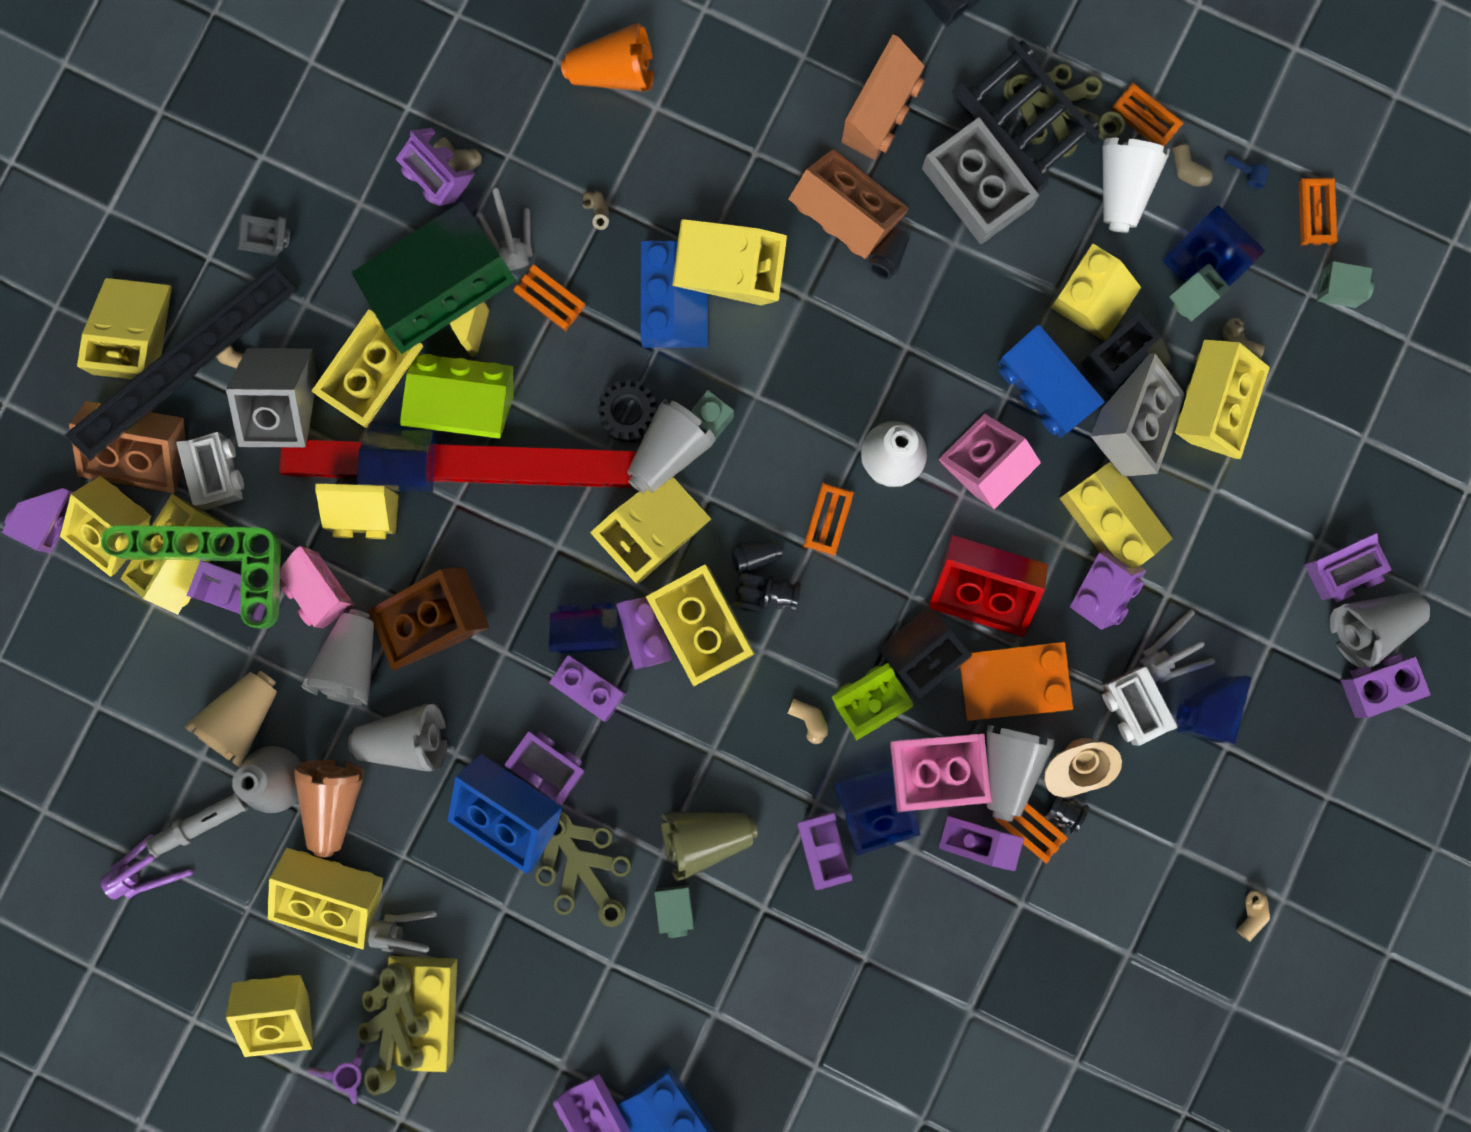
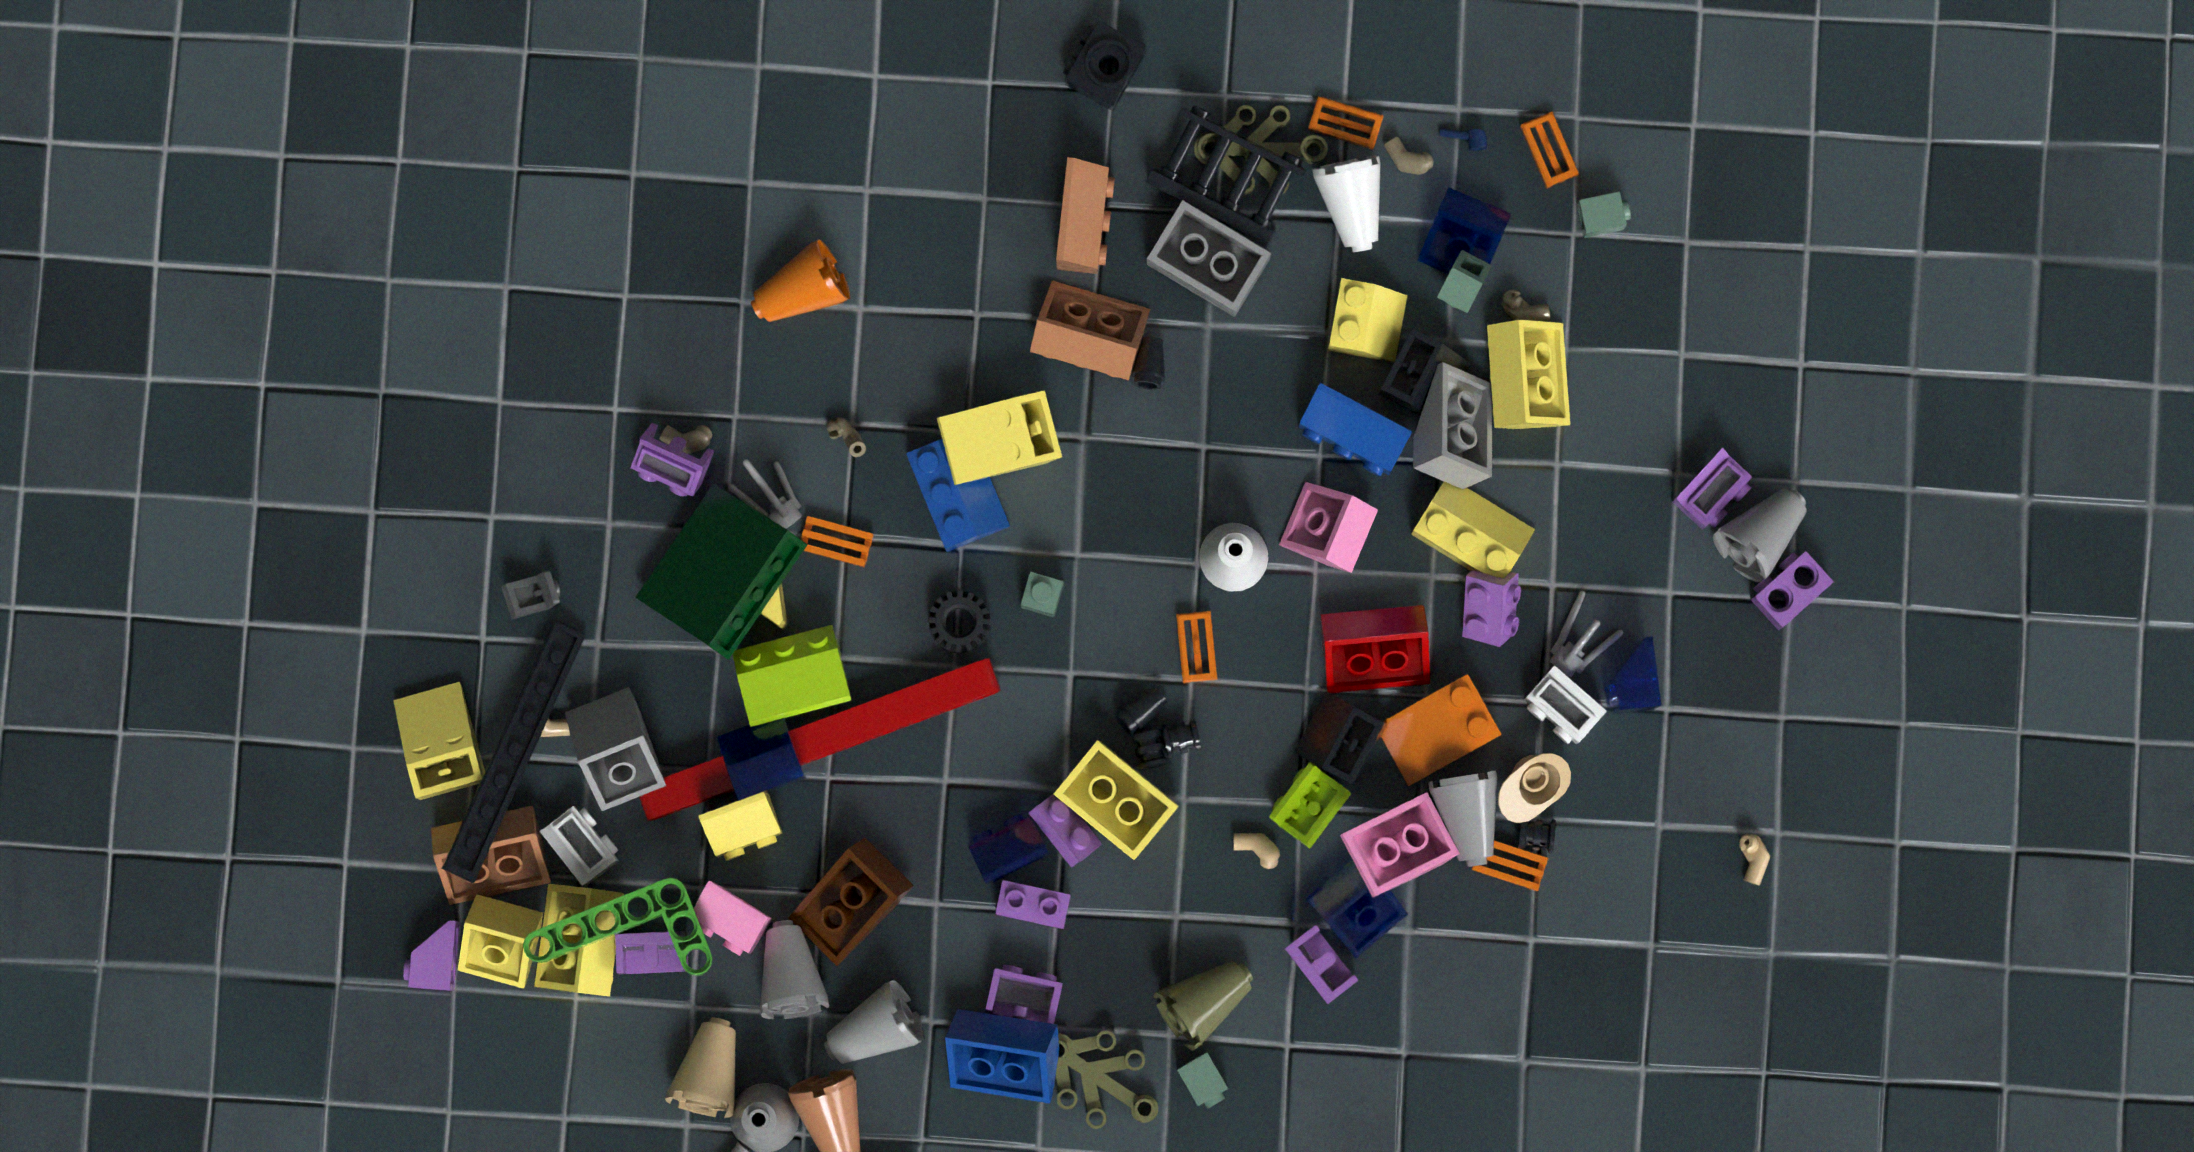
camera: 20 degrees left, 0 degrees up
light yellow slope [311,309,423,428] -> none
light yellow slope [590,477,711,586] -> none
light grey cone [627,399,716,493] -> none
medium lavender slope [939,816,1024,871] -> none

